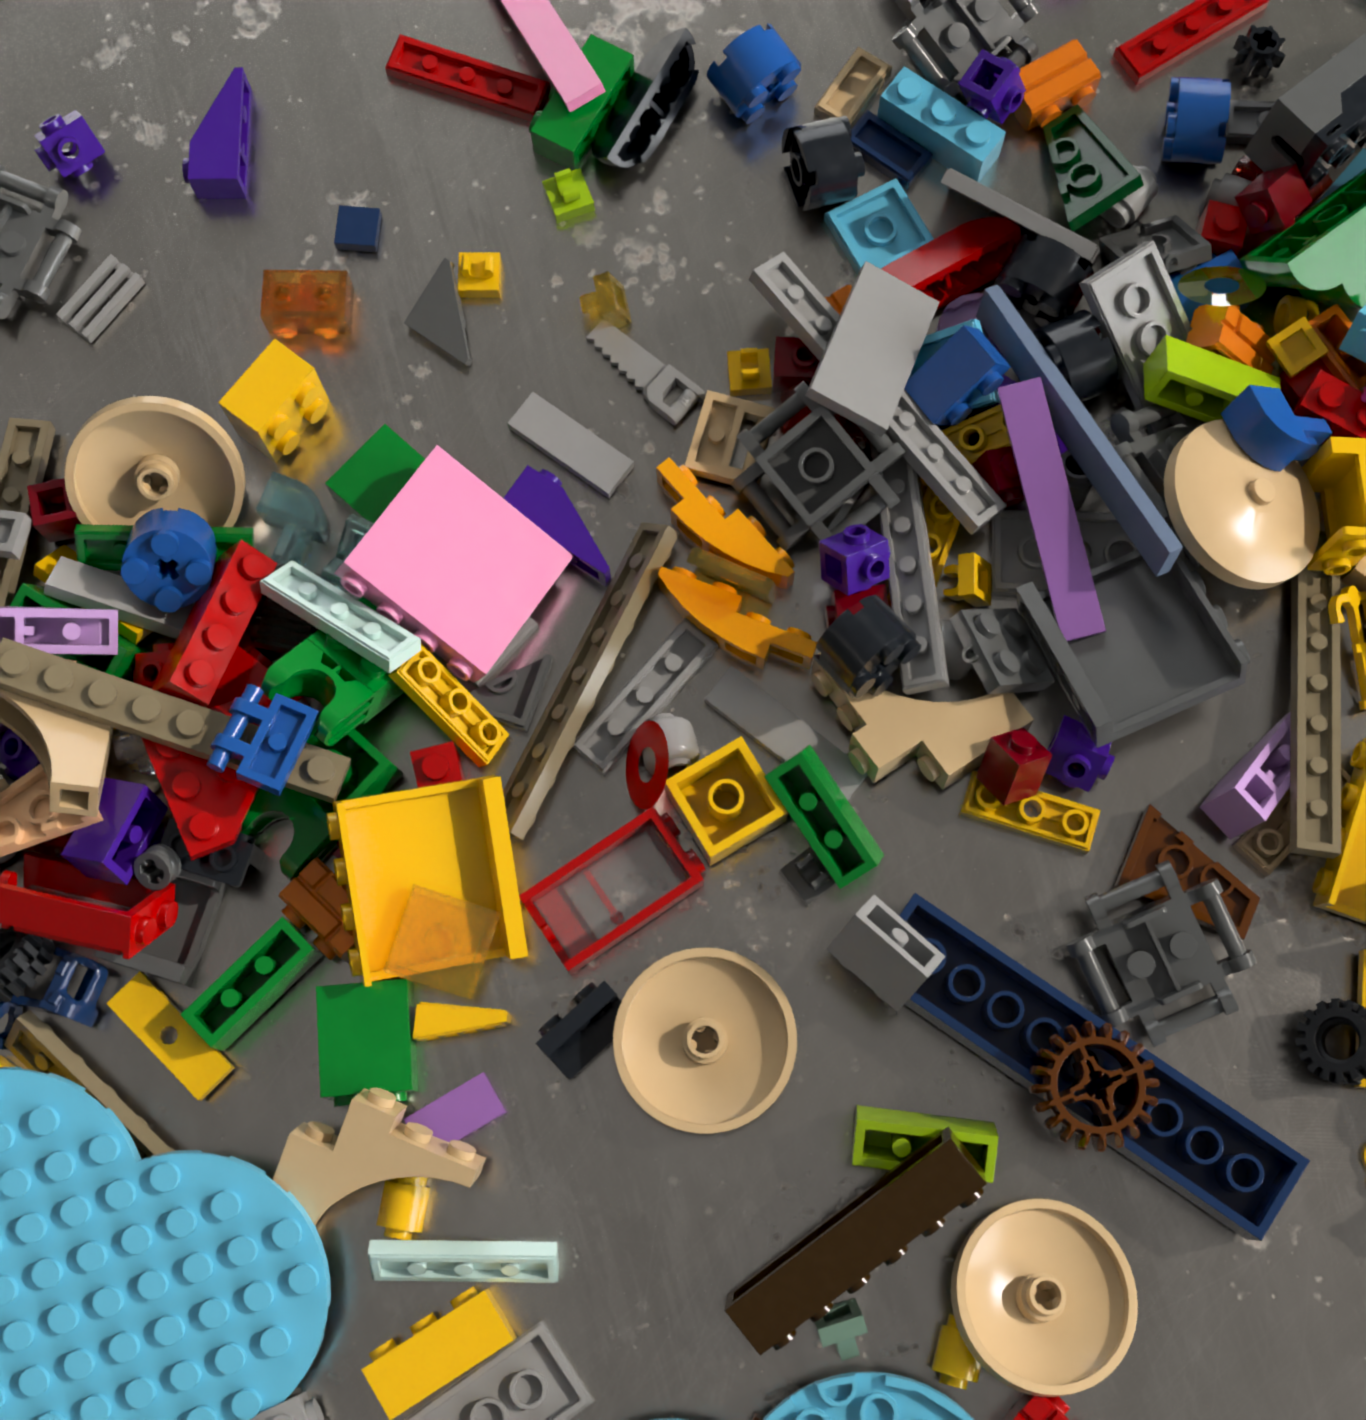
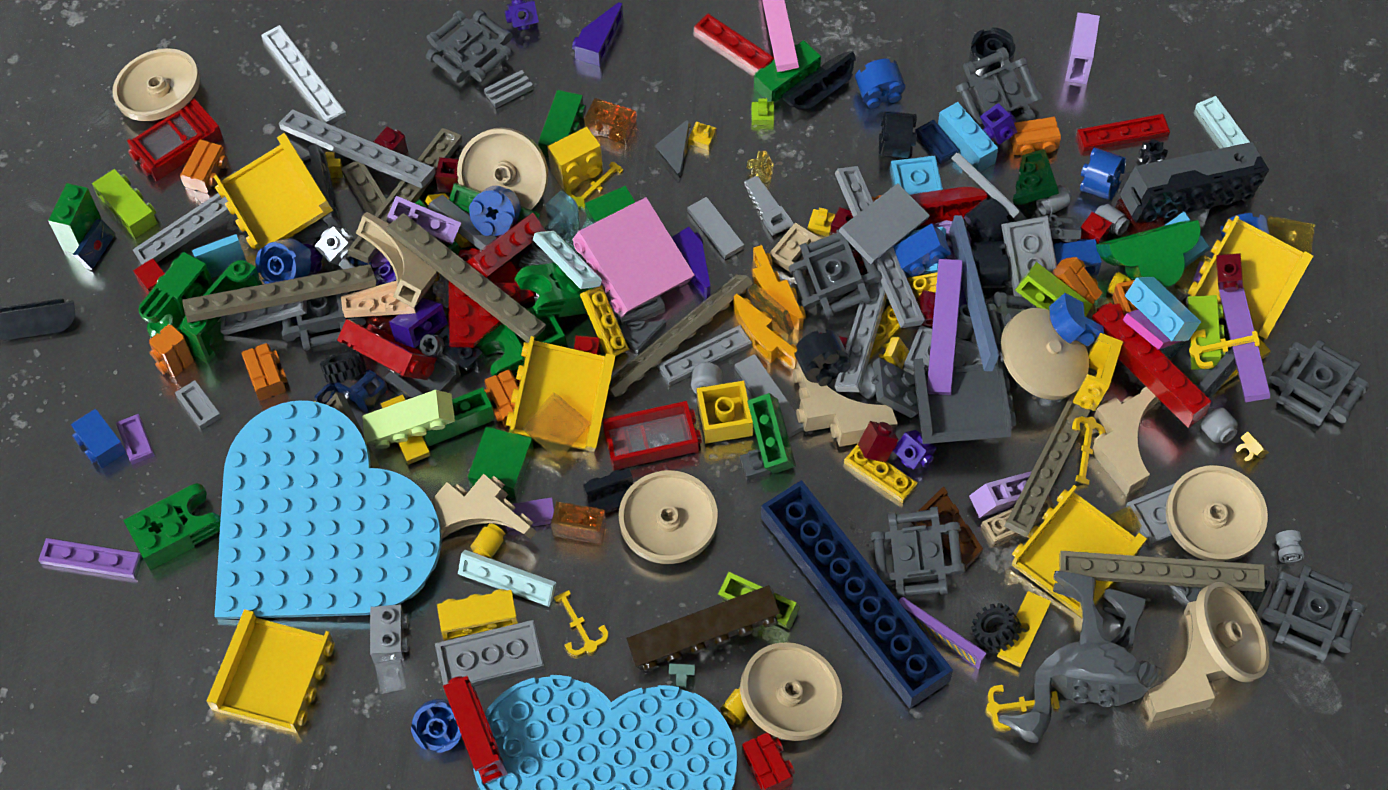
camera: 20 degrees right, 15 degrees down
blue plate [206,684,319,796] -> none
dark blue tile [334,205,382,252] -> none
yellow slope [413,1002,512,1041] -> none
red piece [626,720,669,809] -> none
tan tile [814,46,892,129] -> none
dark purple brick [819,524,890,596] -> none
light grey brick [826,895,946,1012] -> none
reddish brown gear [1029,1021,1159,1152] -> none
clear neon green piece [1178,266,1266,306] -> none
dark red brick [1235,164,1313,234] -> none
yellow tile [1266,316,1329,379] -> none
none -> yellowish green brick [362,390,455,449]
none -> green brick [538,90,586,158]
none -> clear orange brick [551,501,606,544]
none -> yellow piece [553,590,608,657]
none -> yellow piece [566,161,624,210]
none -> medium lavender tile [899,597,986,669]

